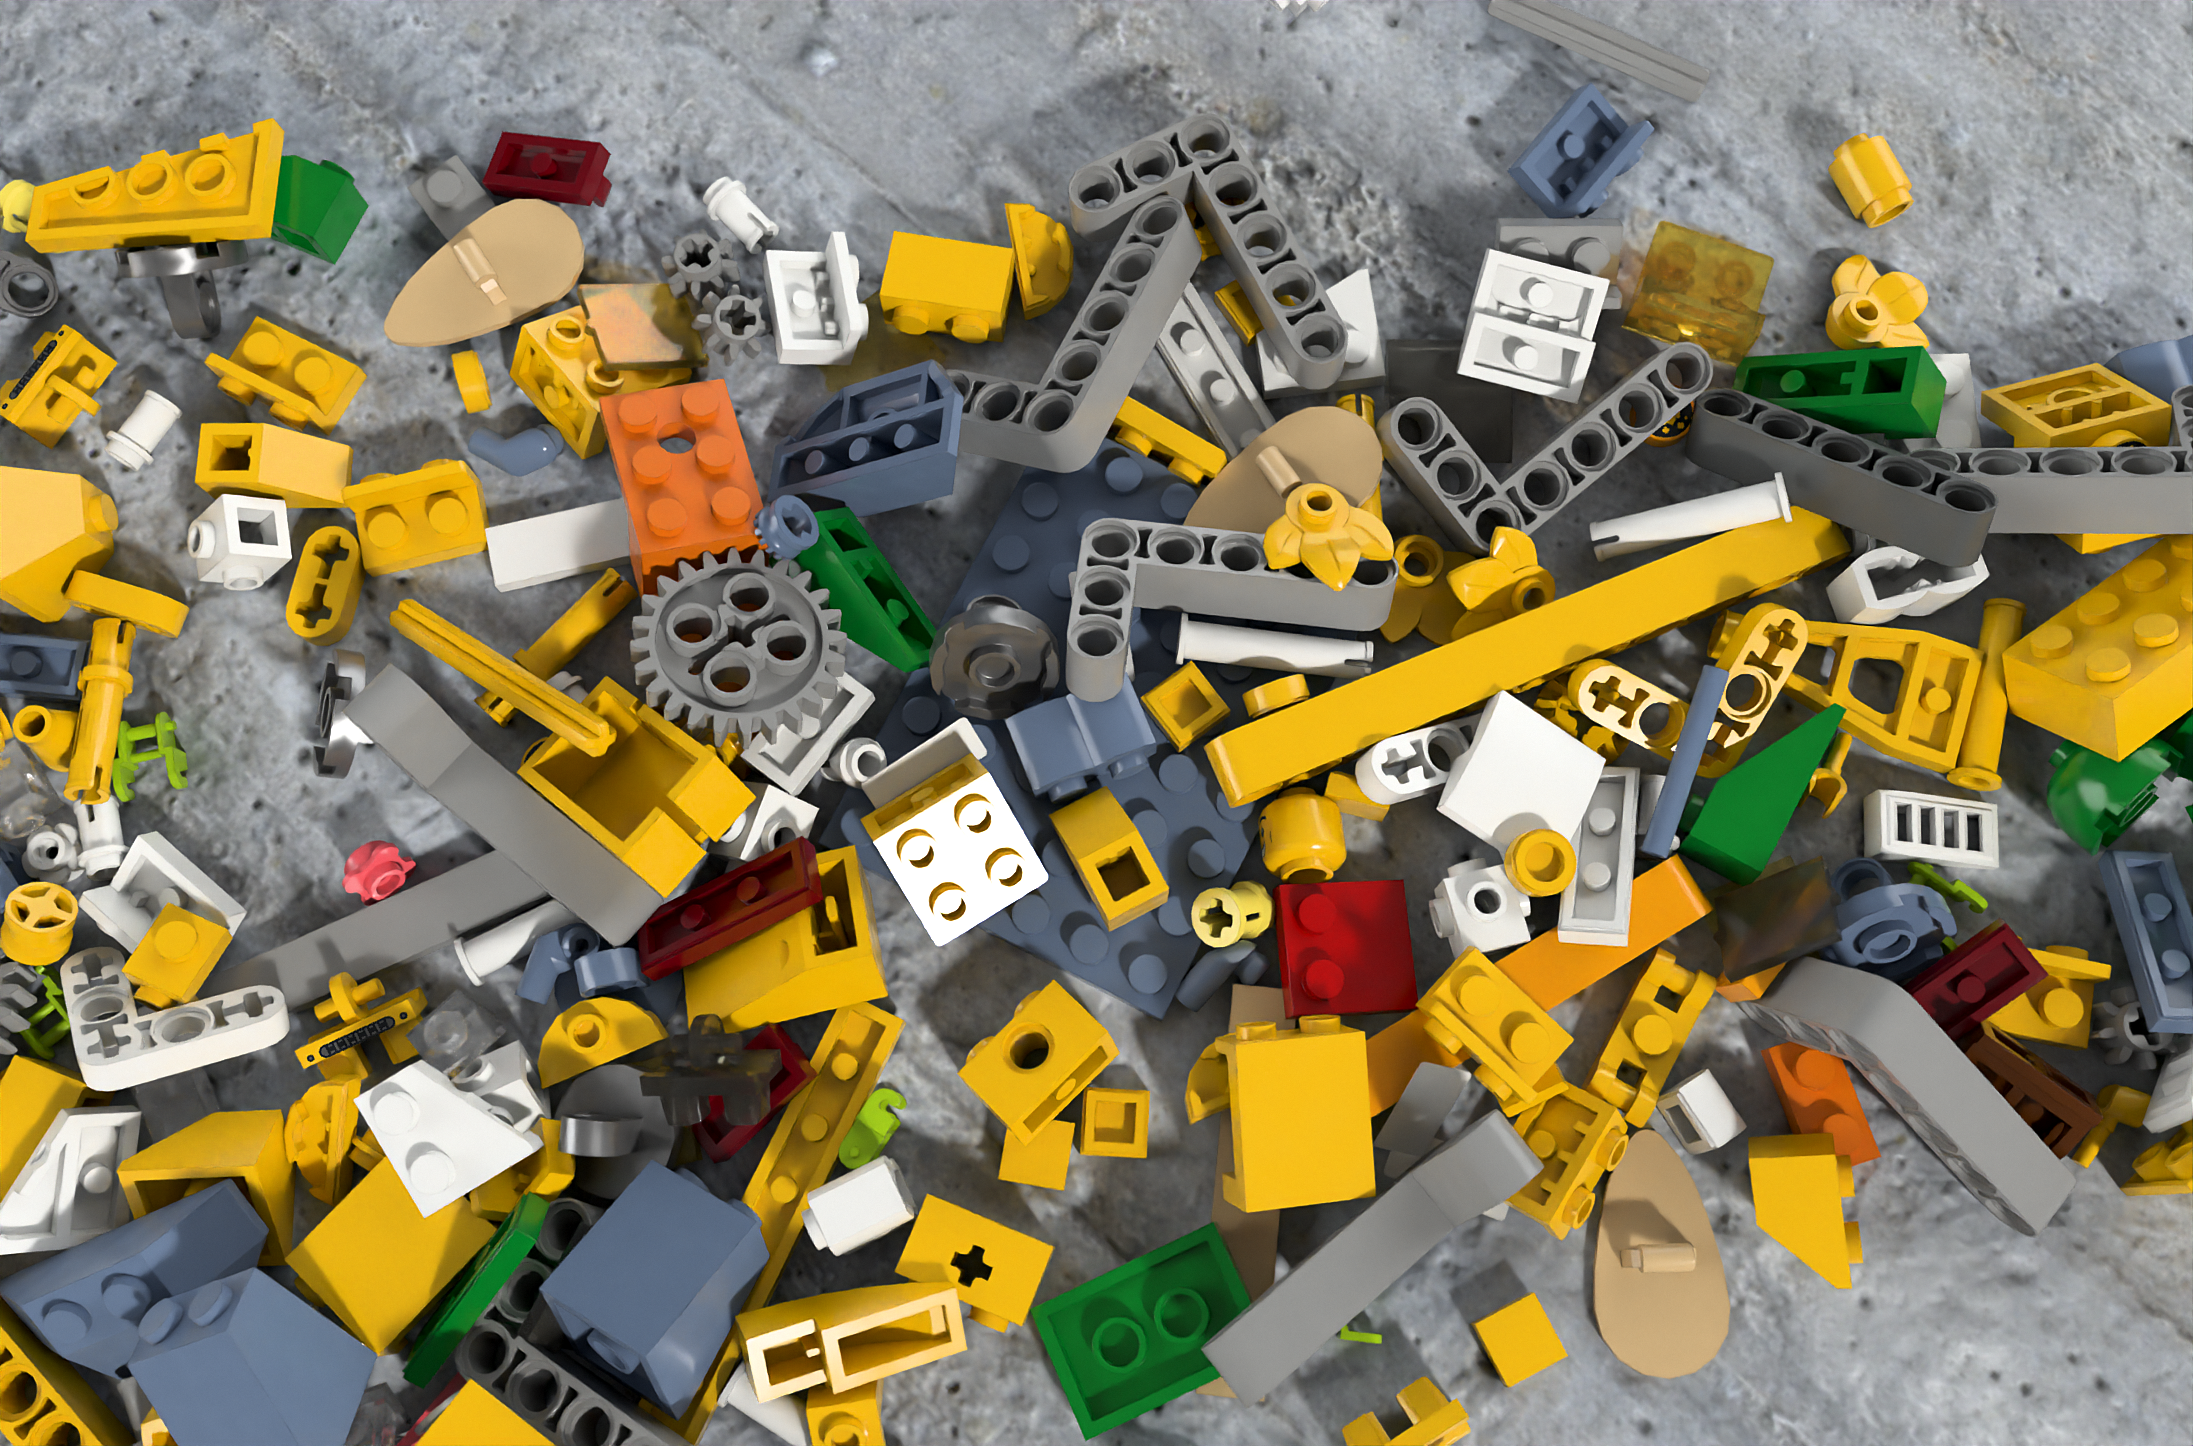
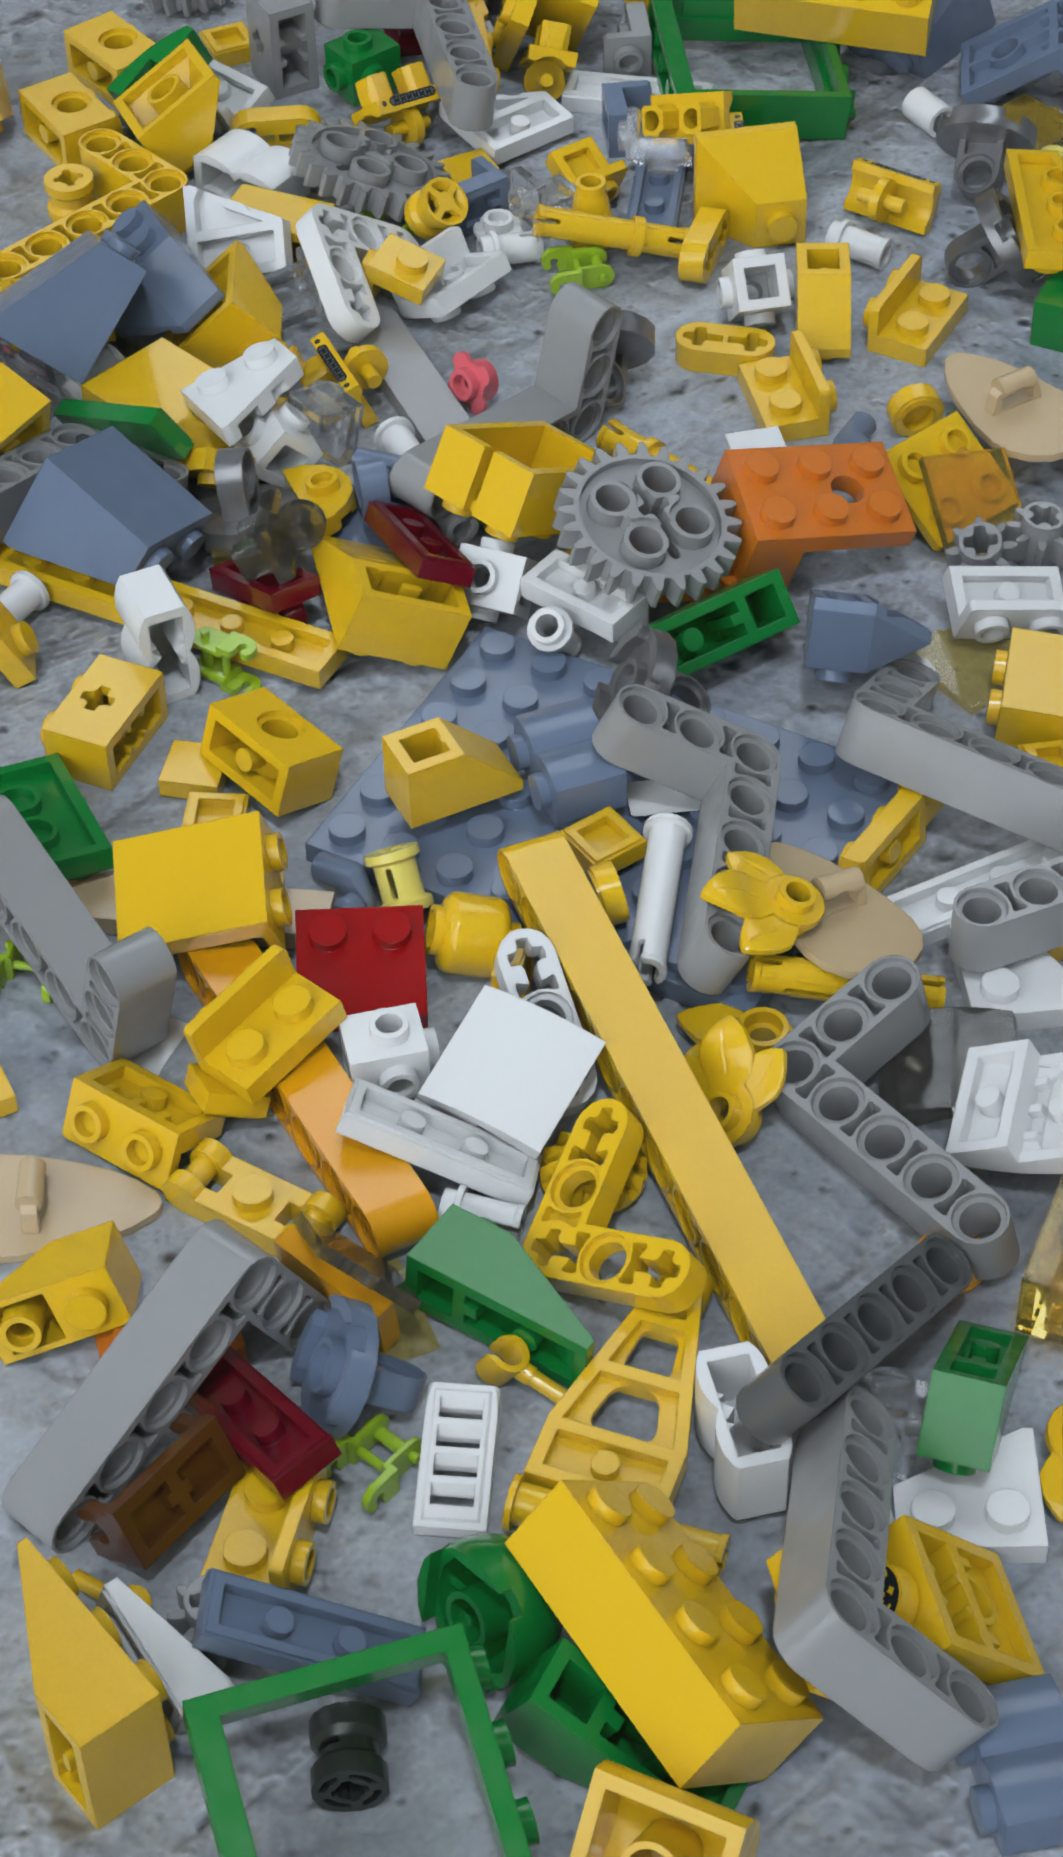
camera: 90 degrees right, 30 degrees down
yellow axle [389,599,617,757] -> none
yellow slope [735,1282,967,1403] -> none
sand blue bush [753,495,819,561] -> none
bracket [860,752,1048,946] -> none
white sticker [861,717,987,809] -> none
white sticker [1373,1062,1471,1156] -> none
yellow tile [1504,829,1577,897] -> none
white pin [1590,472,1793,562] -> none
sand blue bar [1641,665,1730,859] -> none
white brick [1656,1068,1747,1156] -> none

